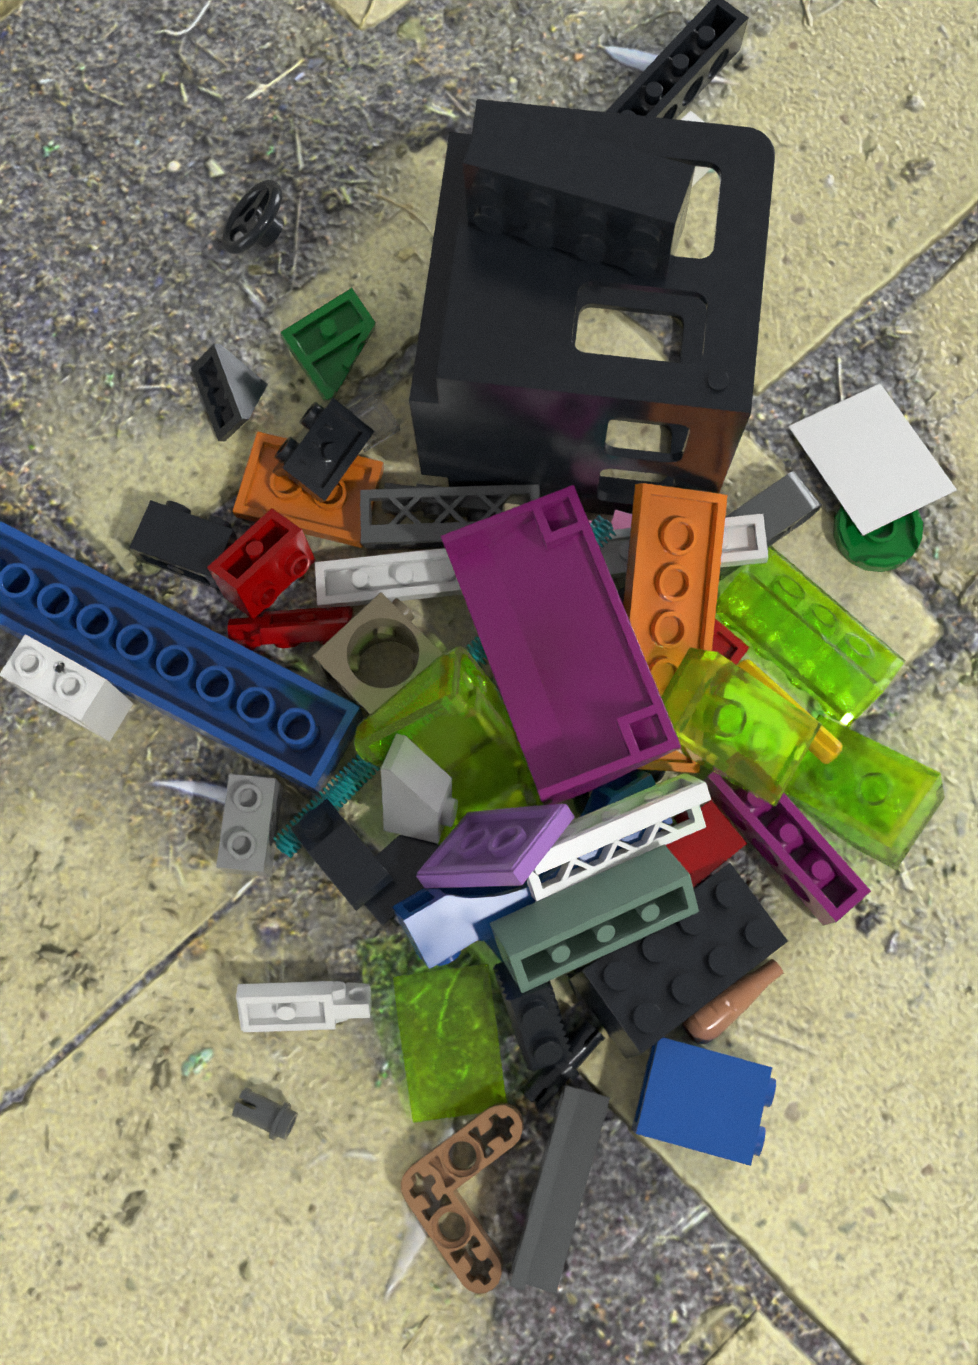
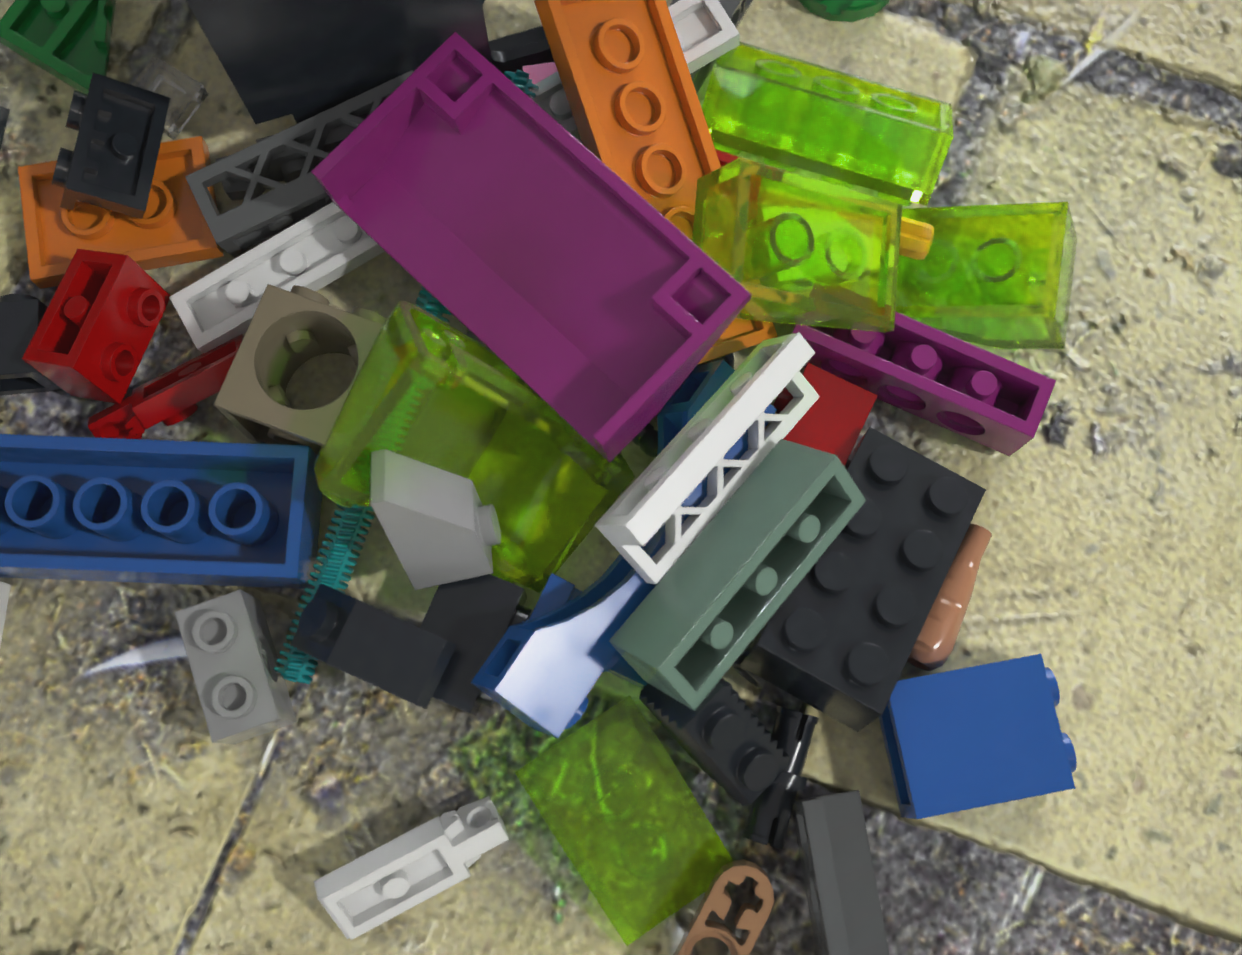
camera: 30 degrees left, 0 degrees up
medium lavender tile [416,804,574,888] -> none

